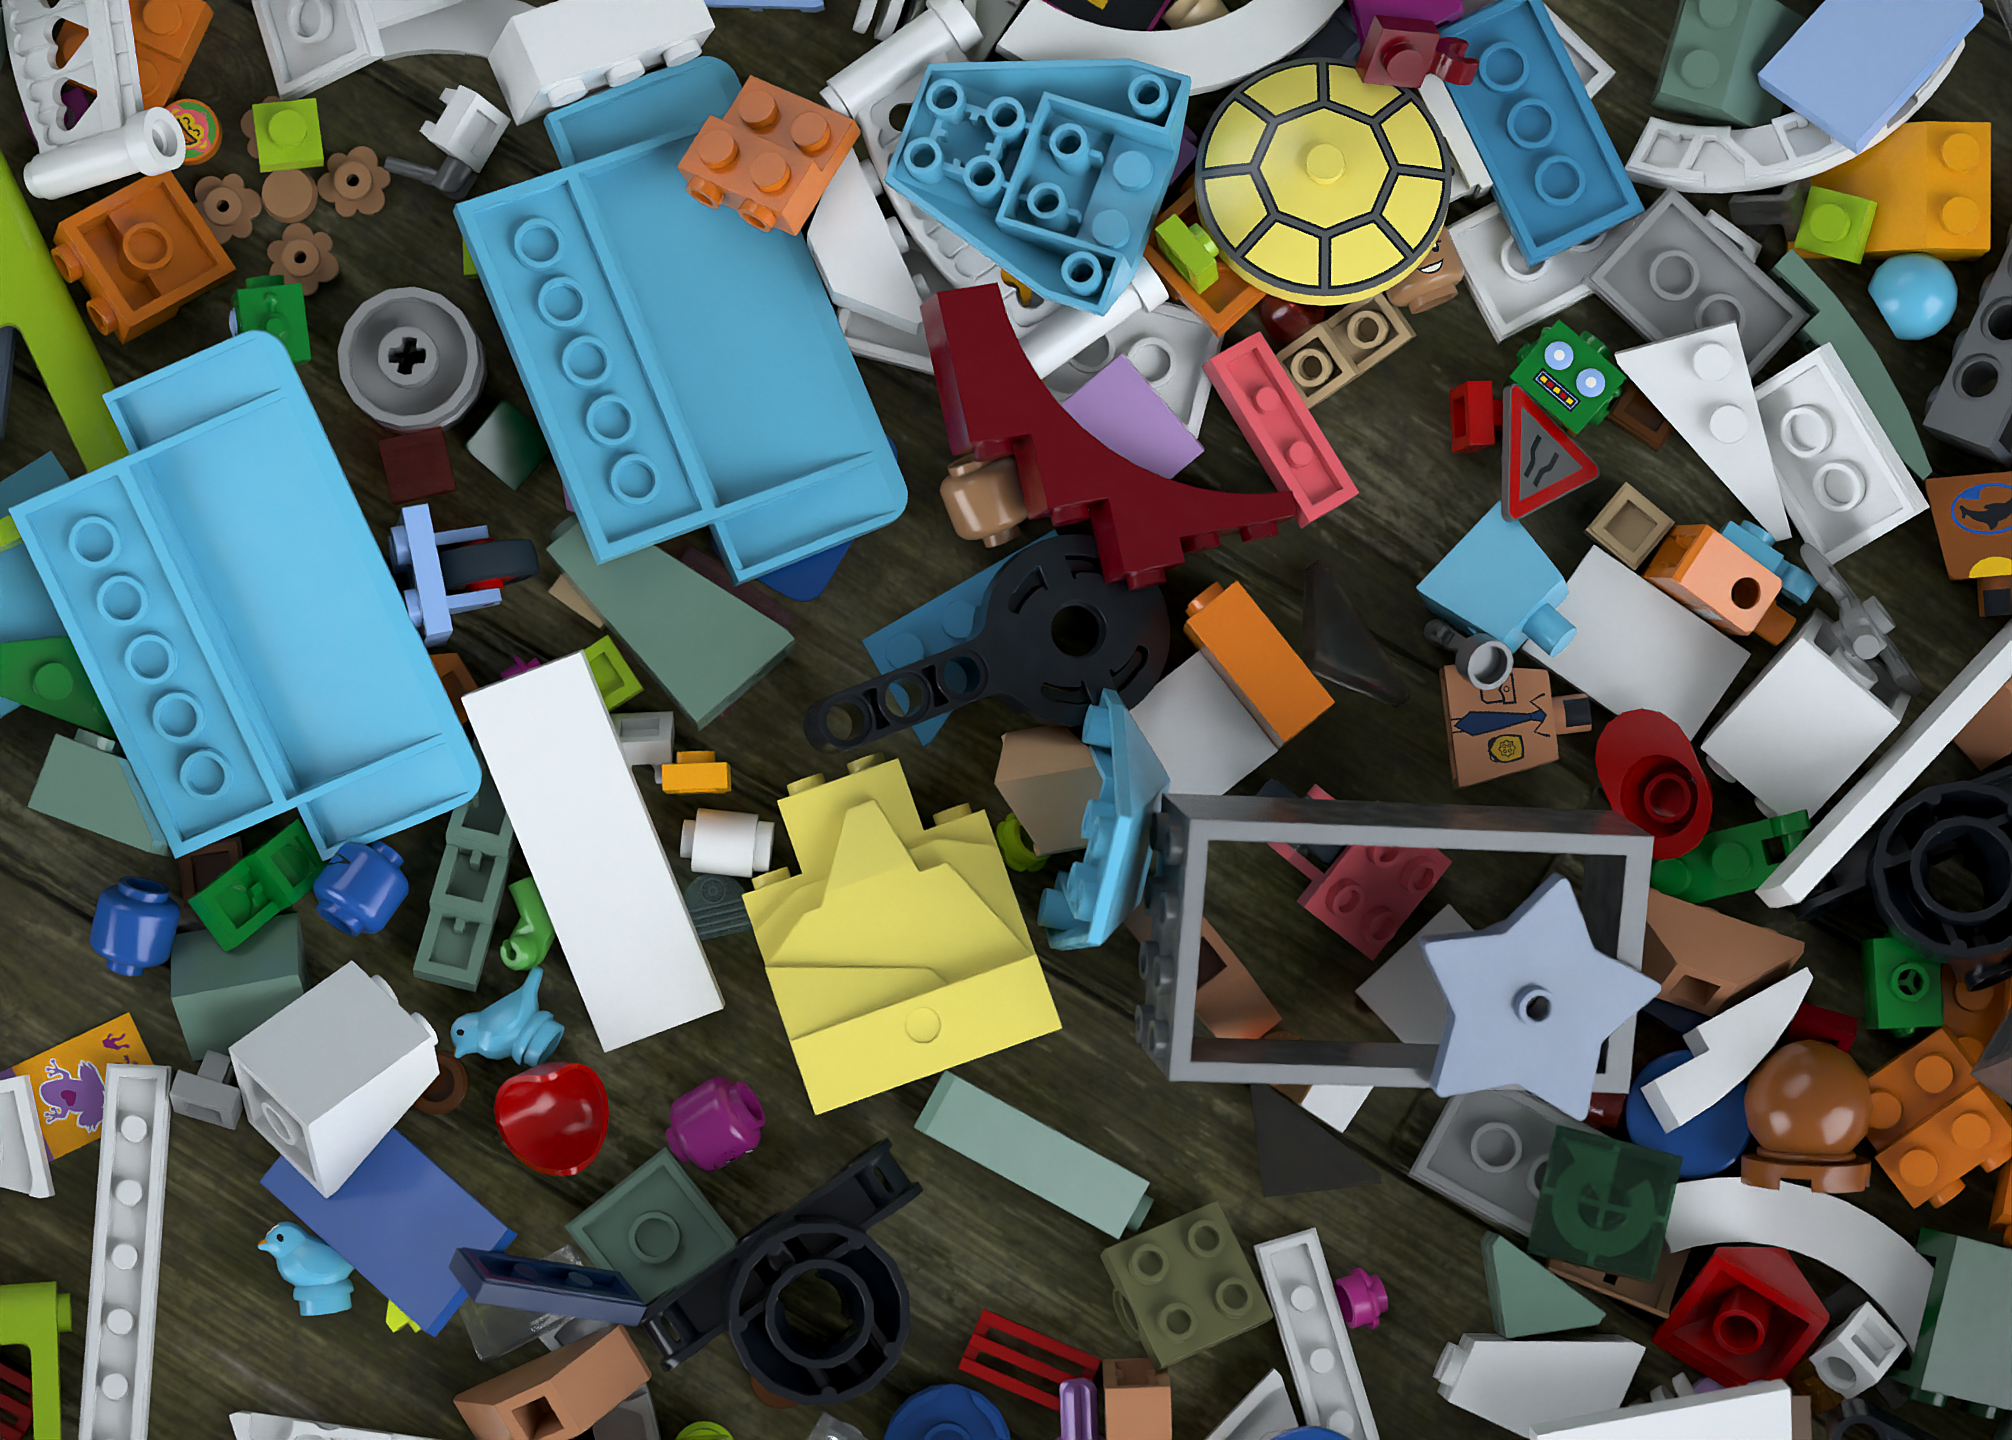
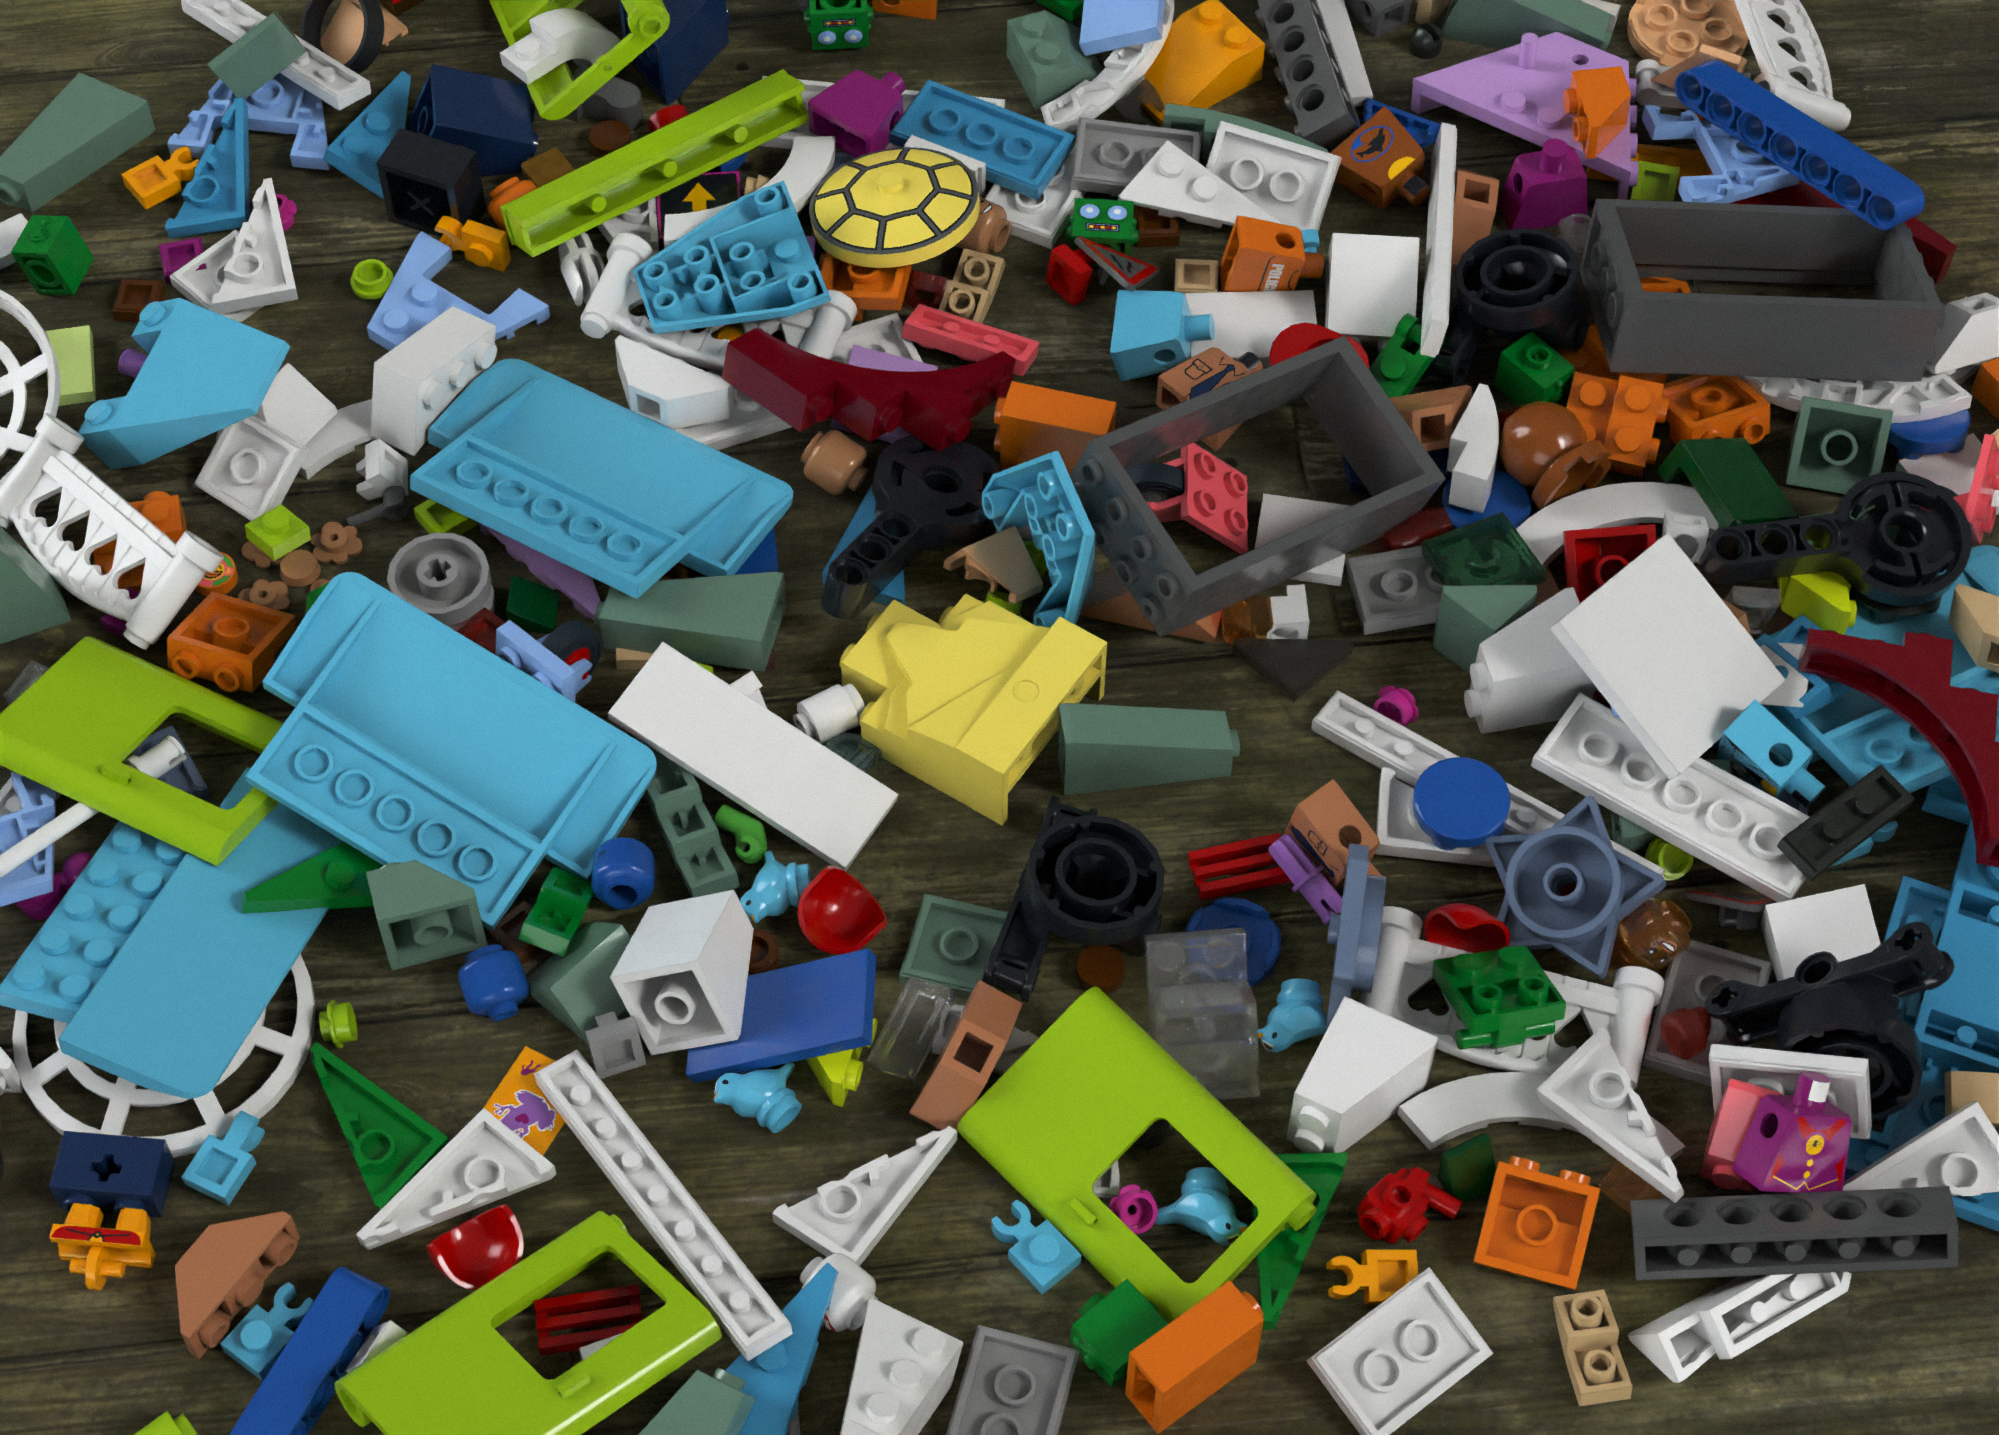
camera: 40 degrees left, 30 degrees down
dark blue tile [448,1247,647,1327] -> none
light orange plate [662,751,731,796] -> none
magenta head [666,1076,766,1171] -> none
orange plate [677,75,861,237] -> none
olive plate [1100,1200,1274,1372] -> none
lime plate [1155,213,1219,295] -> none
dark red plate [1355,15,1479,88] -> none
plate [1418,873,1661,1121] -> none
dark grey piece [1423,619,1513,690] -> none
lime plate [1794,185,1878,264] -> none
light grey piece [1800,542,1924,697] -> none
medium azure piece [1868,252,1958,340] -> none

